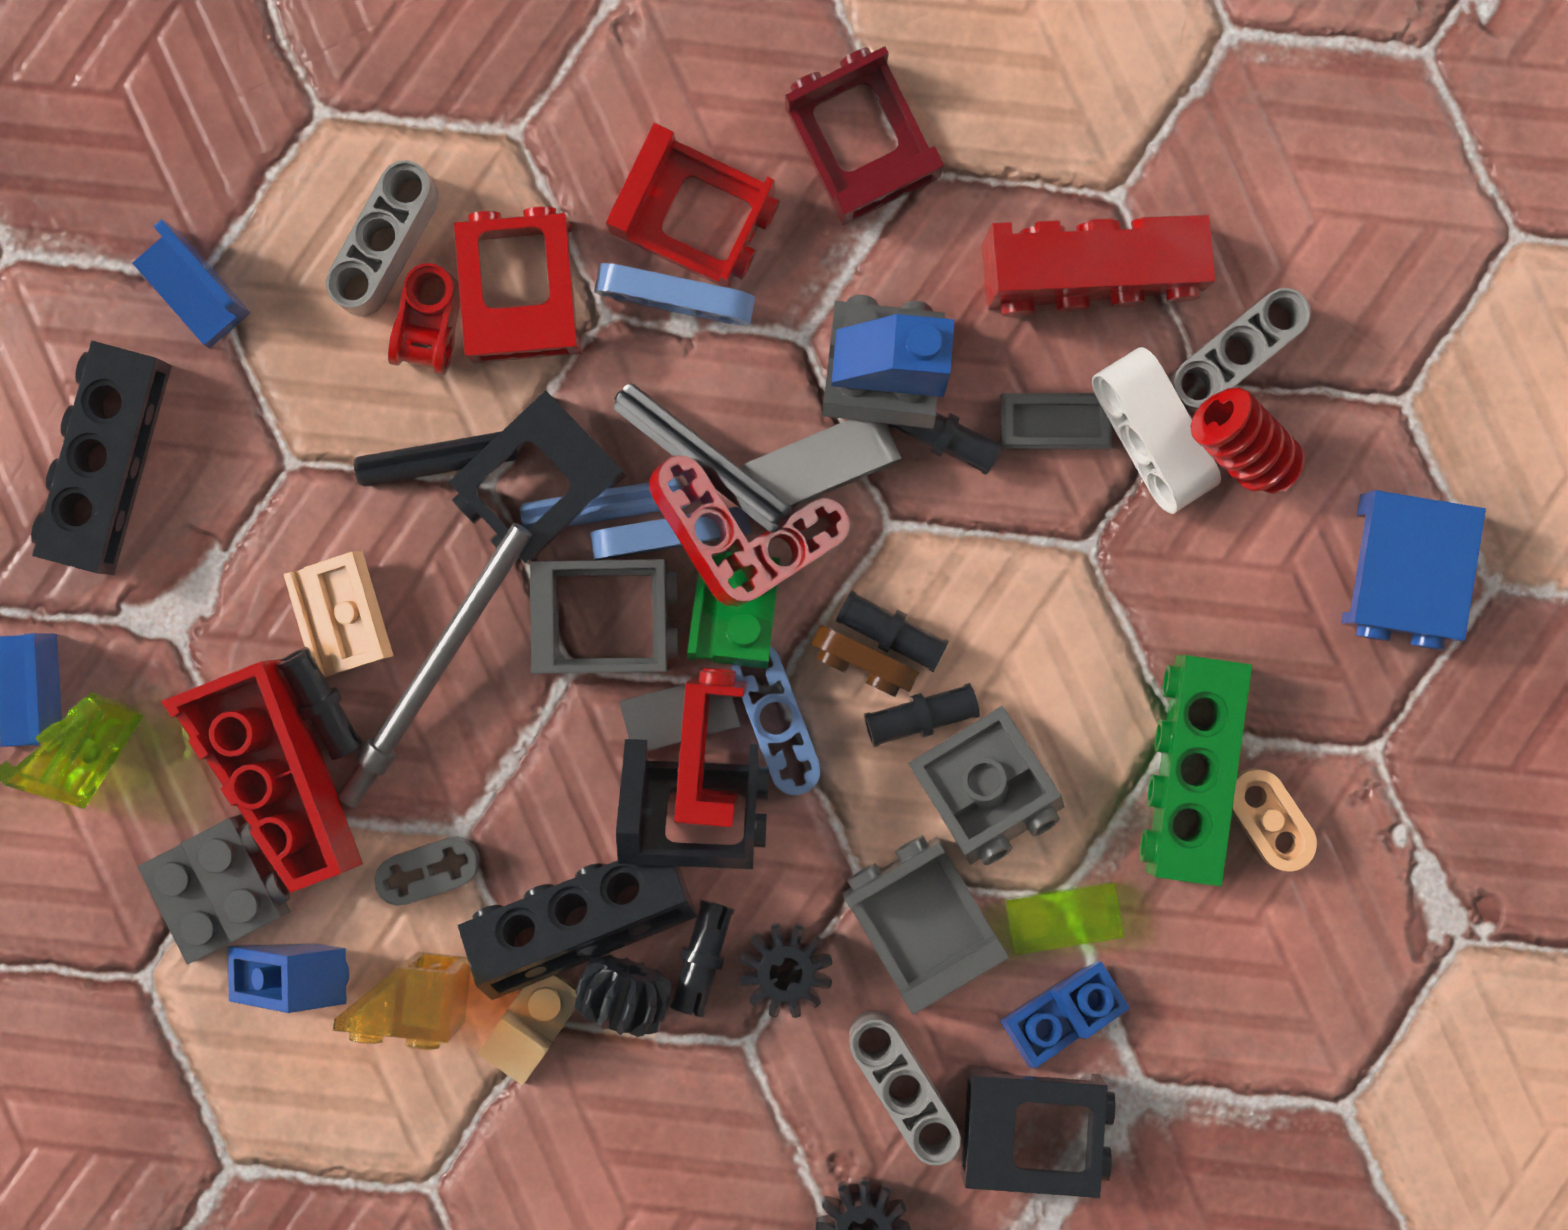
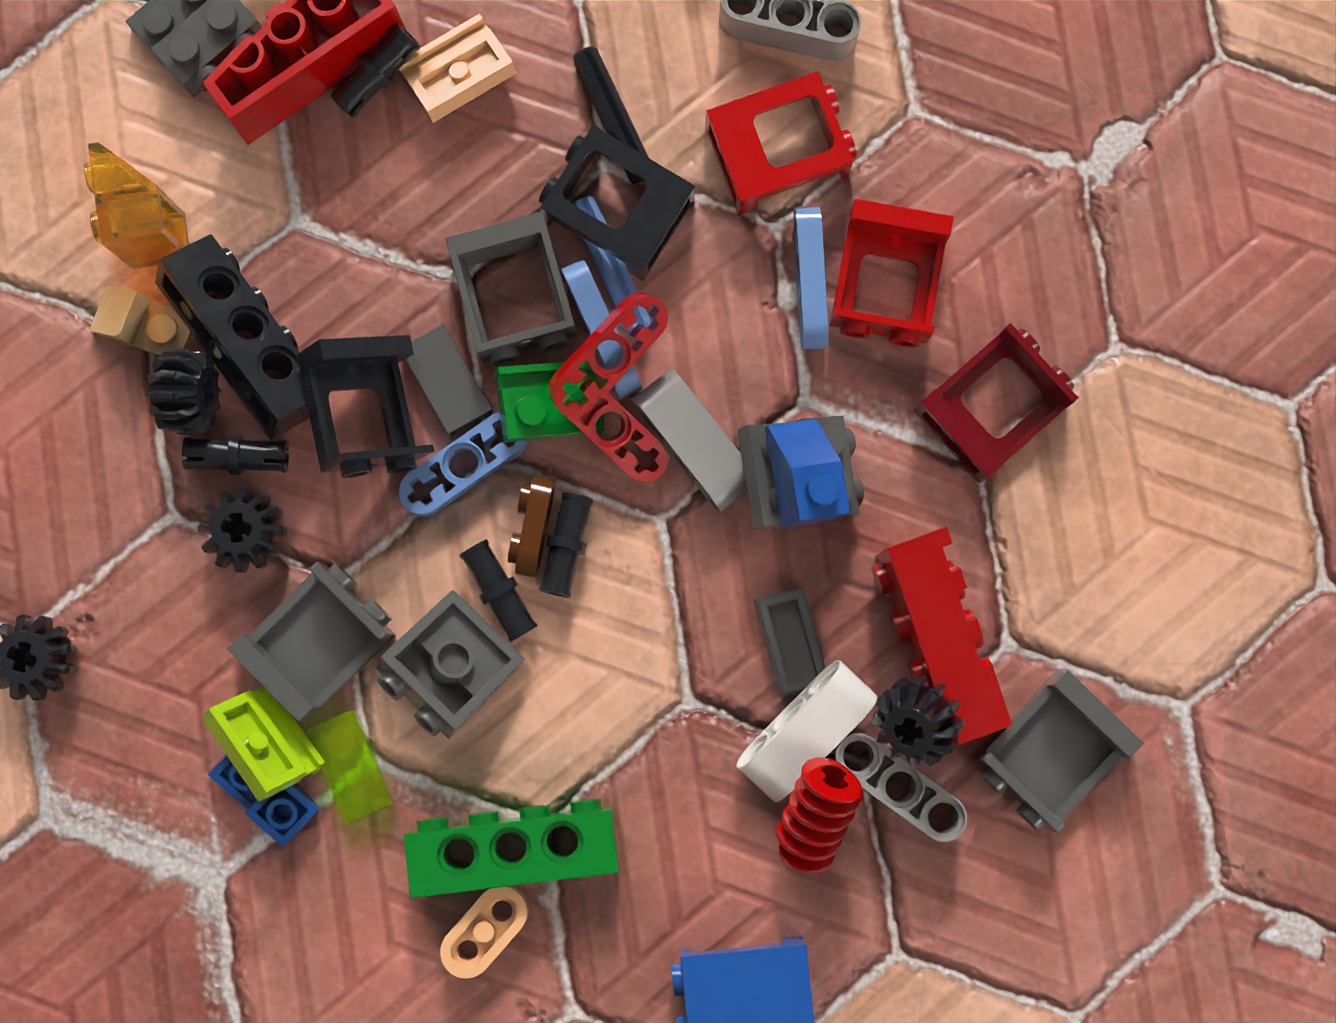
camera: 75 degrees right, 5 degrees down
blue slope [228,943,349,1013] -> none
flat silver bar [338,523,532,807] -> none
dark grey beam [374,836,481,906] -> none
red piece [388,263,461,376] -> none
axle [614,384,792,533] -> none
red window [674,668,748,827] -> none
light grey beam [849,1010,961,1165] -> none
black pin [888,412,1002,475] -> none
black window [961,1065,1116,1198] -> none
none -> lime plate [202,685,325,802]
none -> black gear [871,675,965,768]
none -> dark grey panel [974,670,1144,833]

